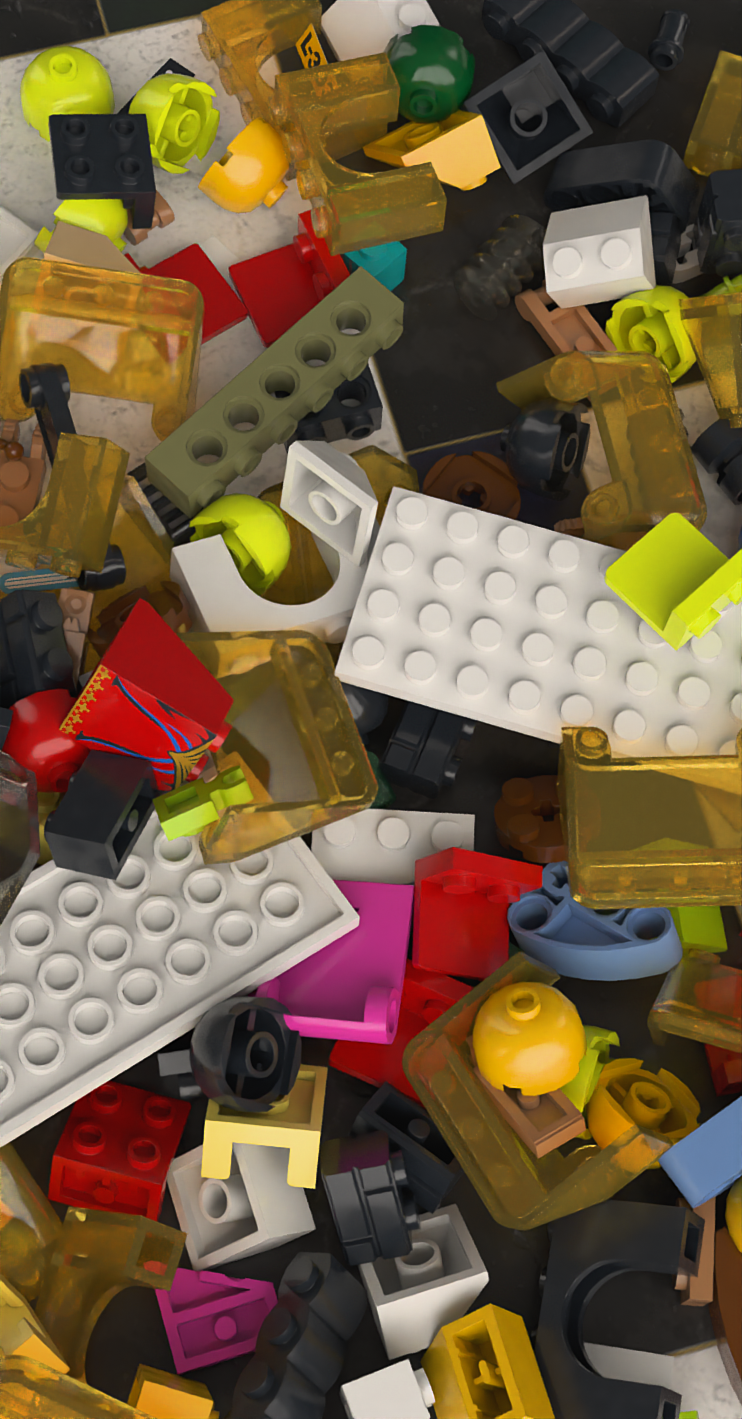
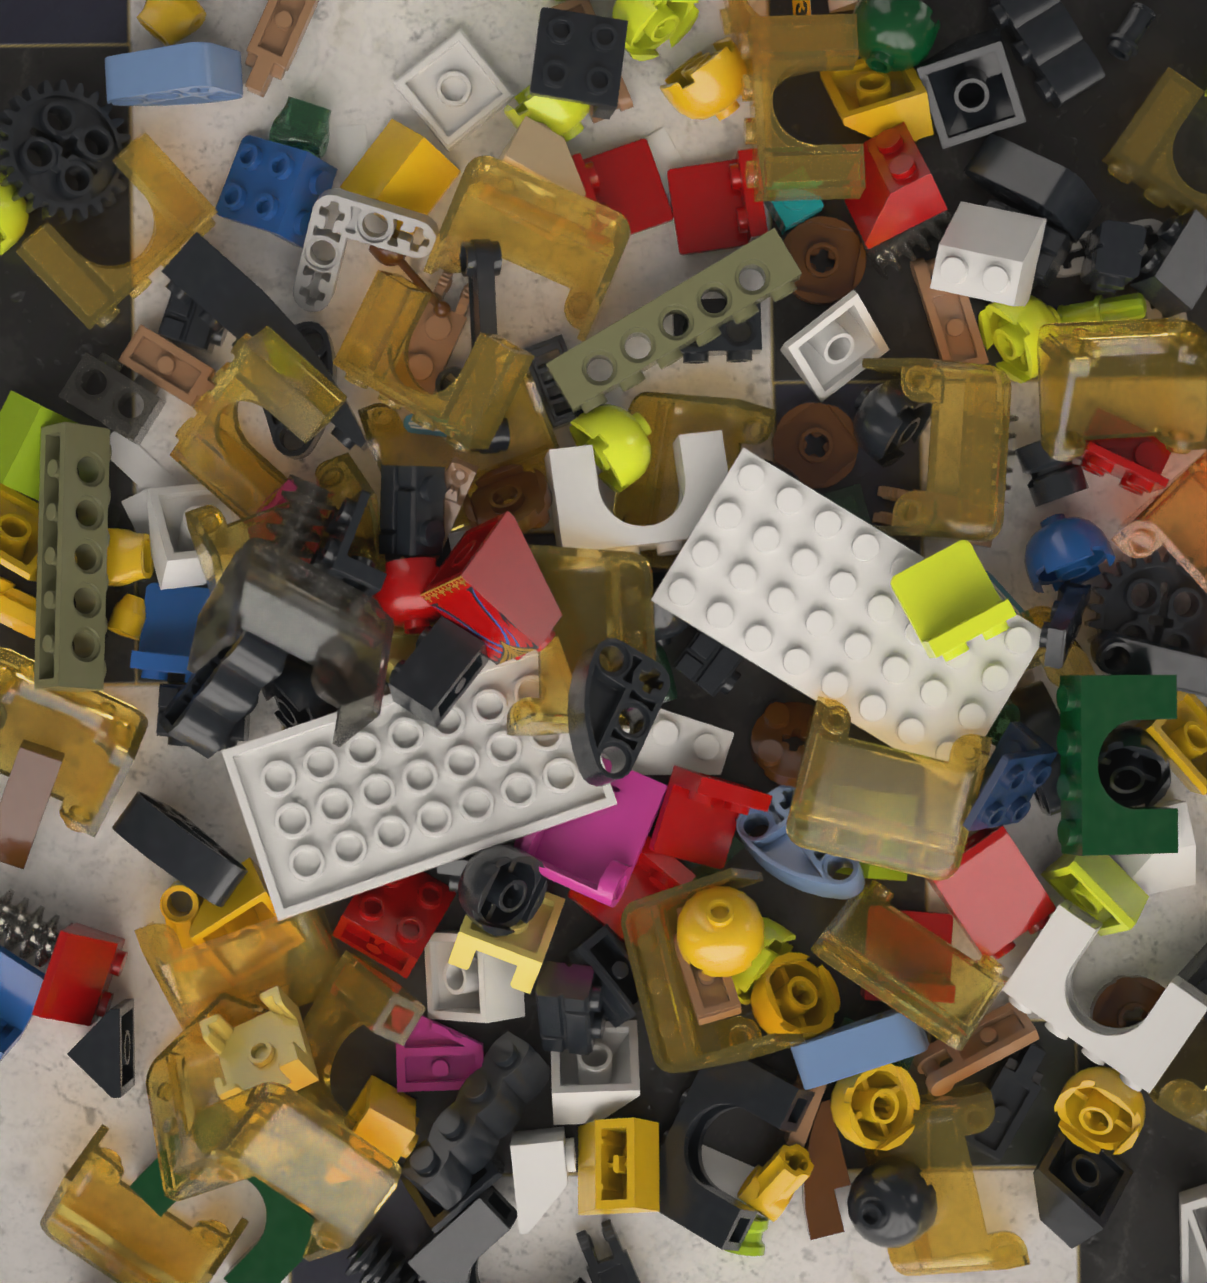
camera: 20 degrees right, 20 degrees up
lime plate [152,765,254,841] -> none
white slope [280,441,378,567] -> none
none -> black beam [567,638,670,787]
none -> yellow piece [737,1143,814,1222]
none -> white slope [780,290,890,403]
none -> reddish brown plate [783,216,866,305]
none -> red slope [840,122,948,249]

